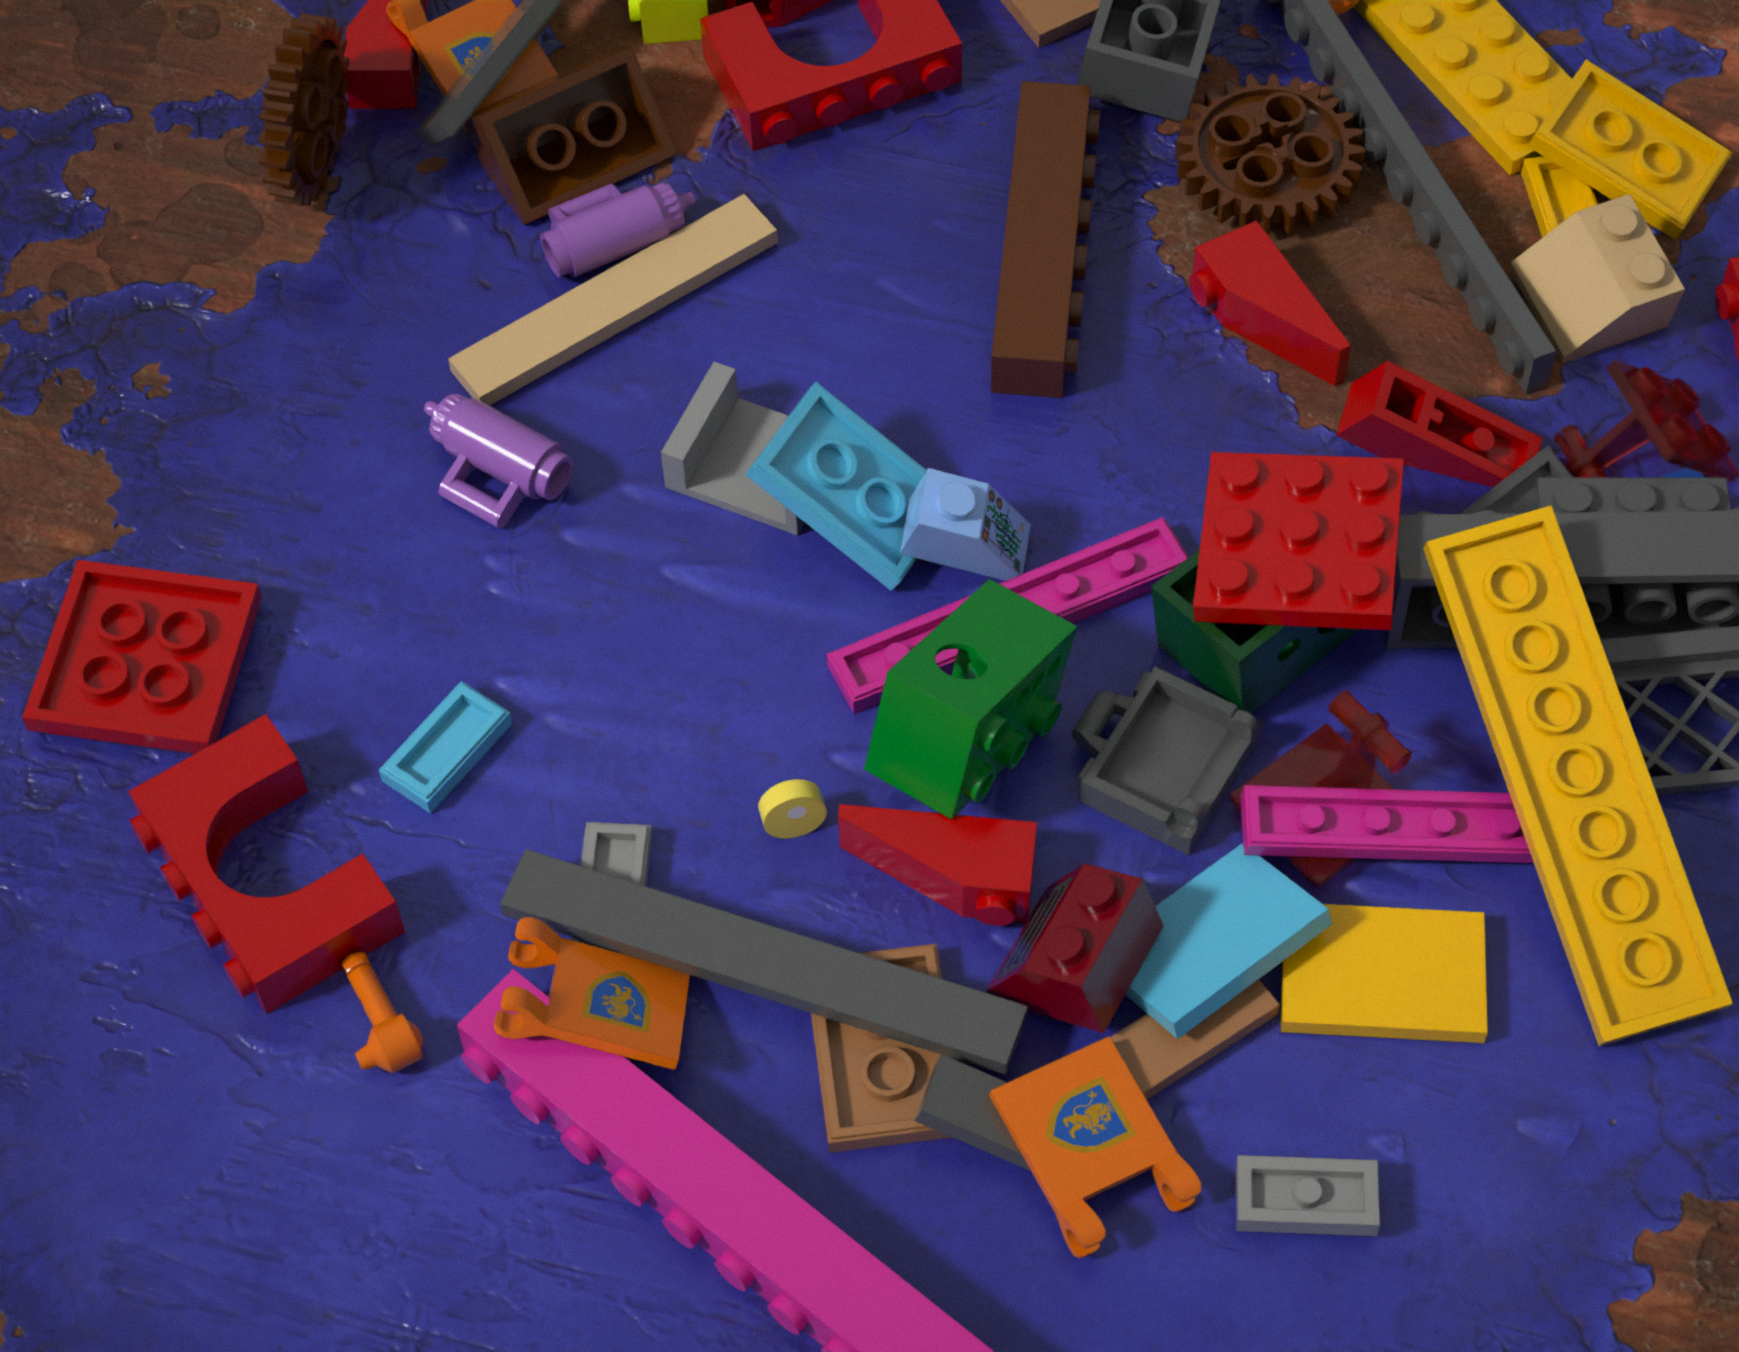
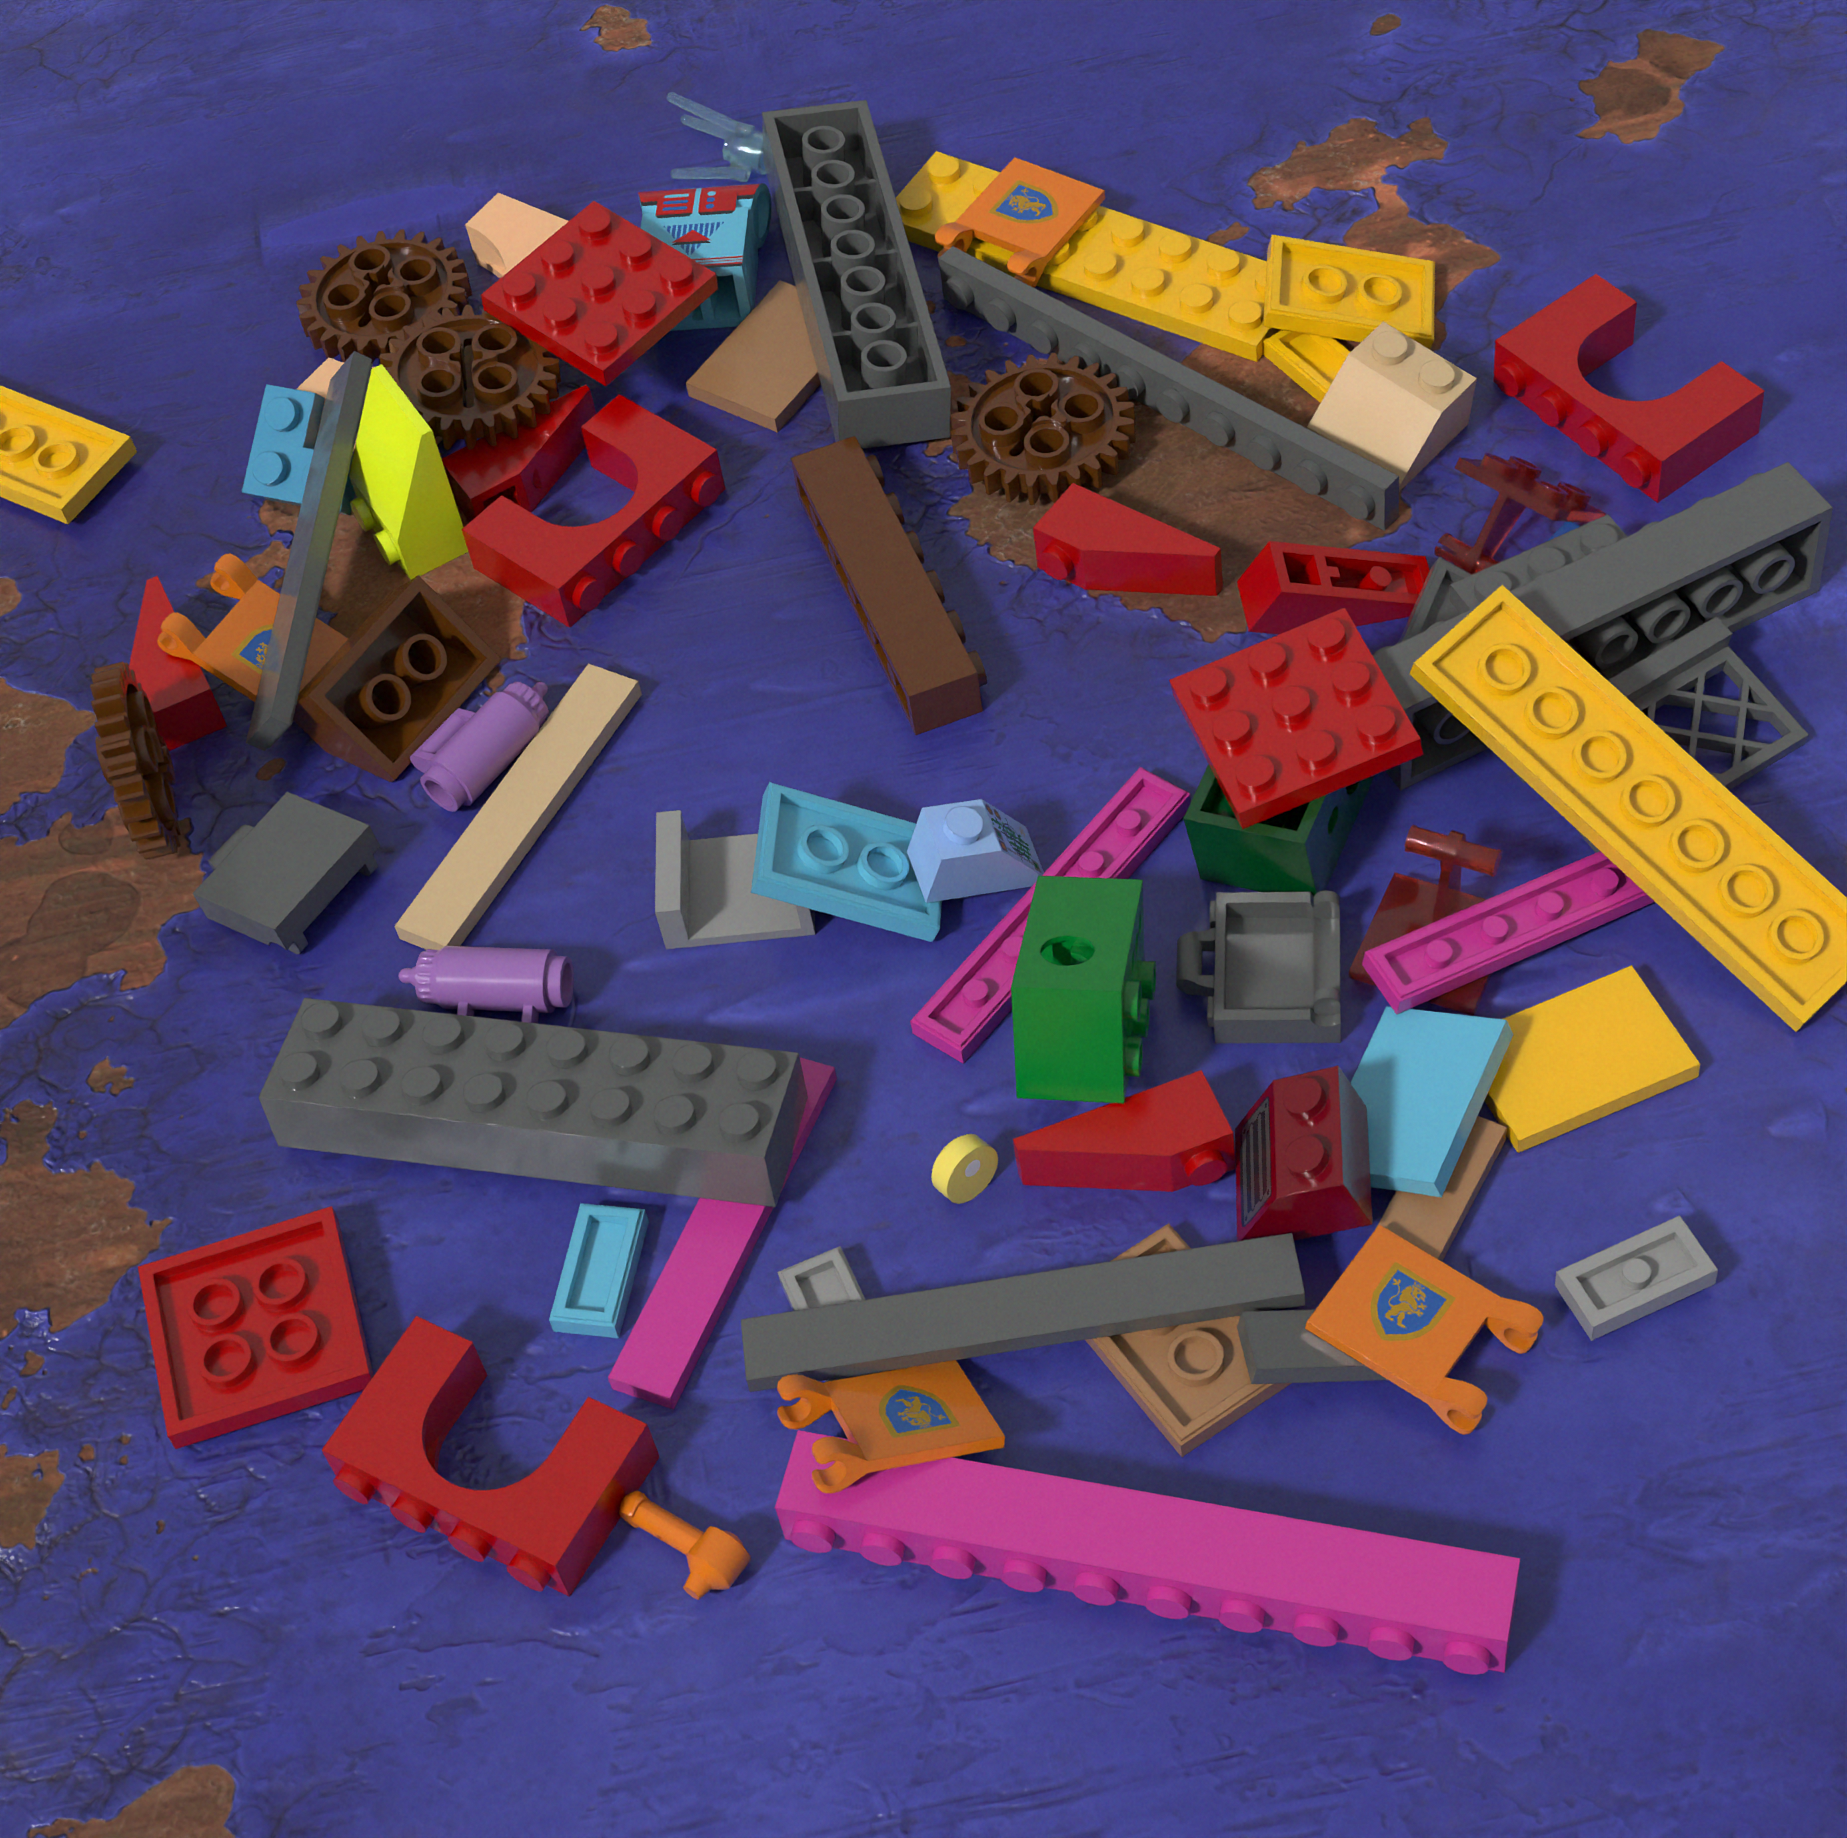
camera: 20 degrees left, 5 degrees down
none -> dark grey piece [192,792,381,954]
none -> dark grey brick [258,998,808,1207]
none -> dark pink tile [608,1057,837,1410]

